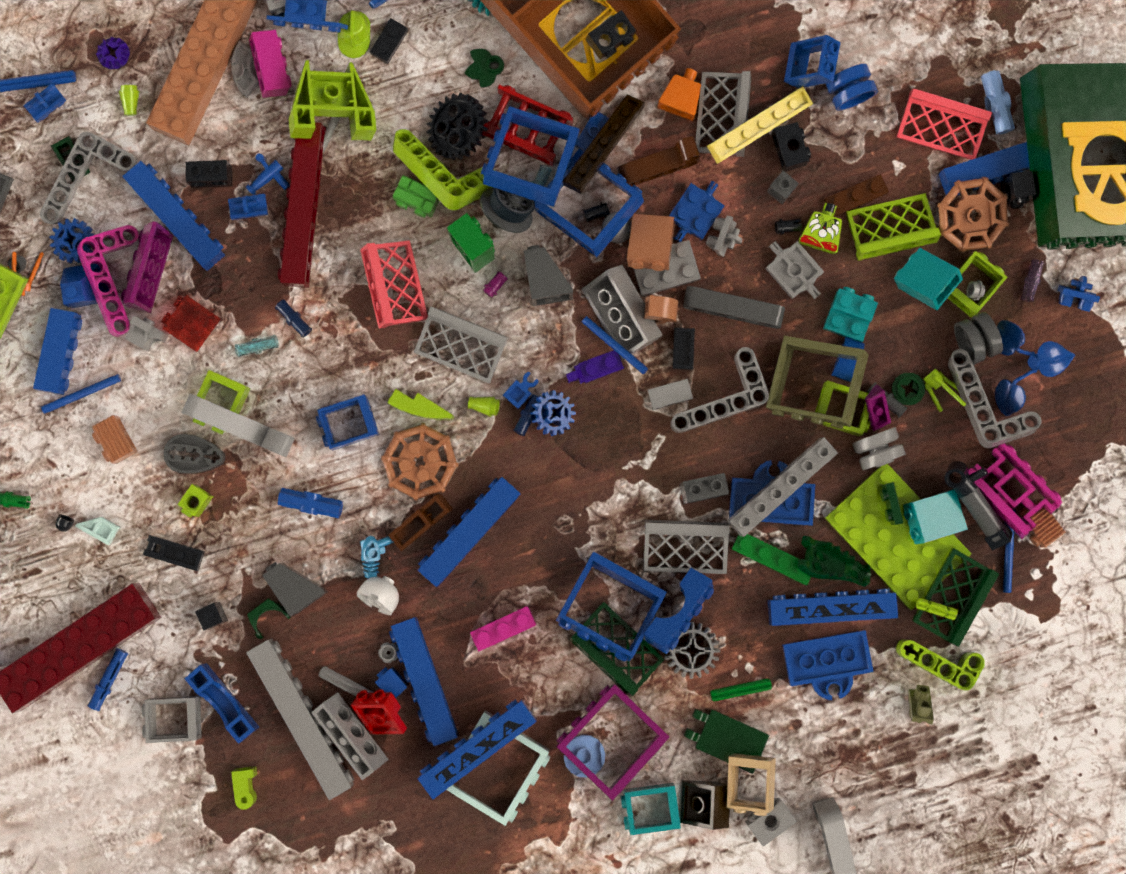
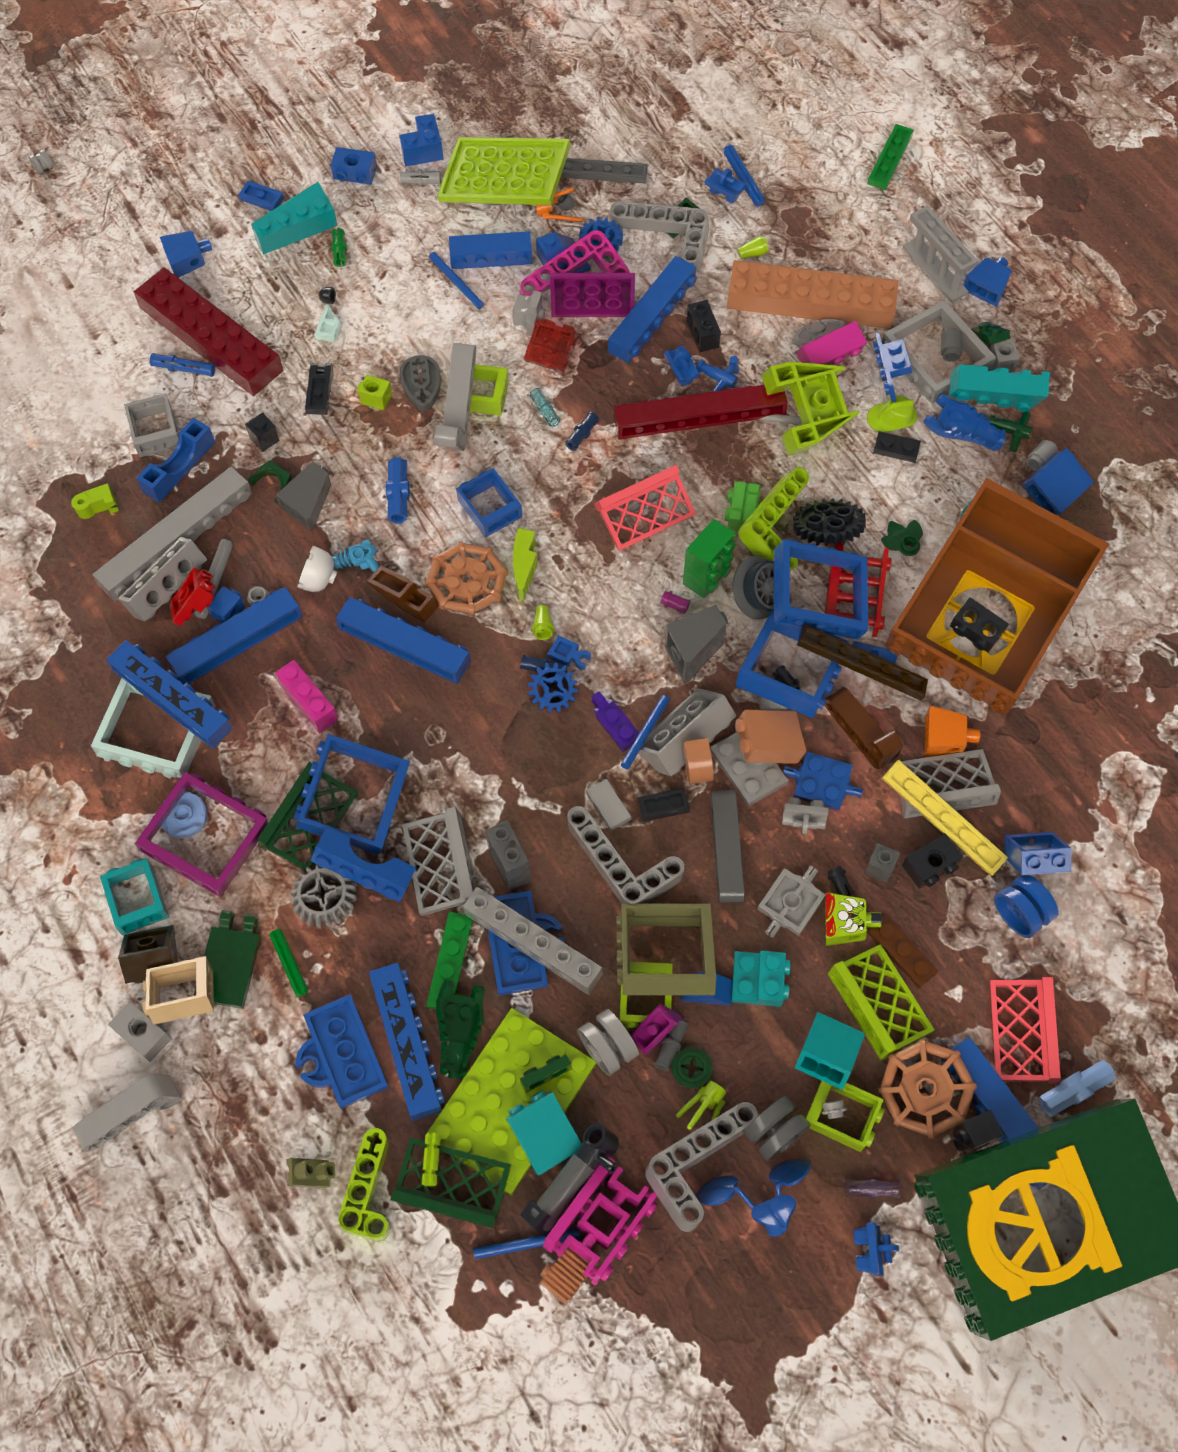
camera: 75 degrees right, 20 degrees down
nougat brick [92,415,138,464] -> none
dark purple gear [96,37,130,69] -> none
light grey fence [414,307,509,384] -> none

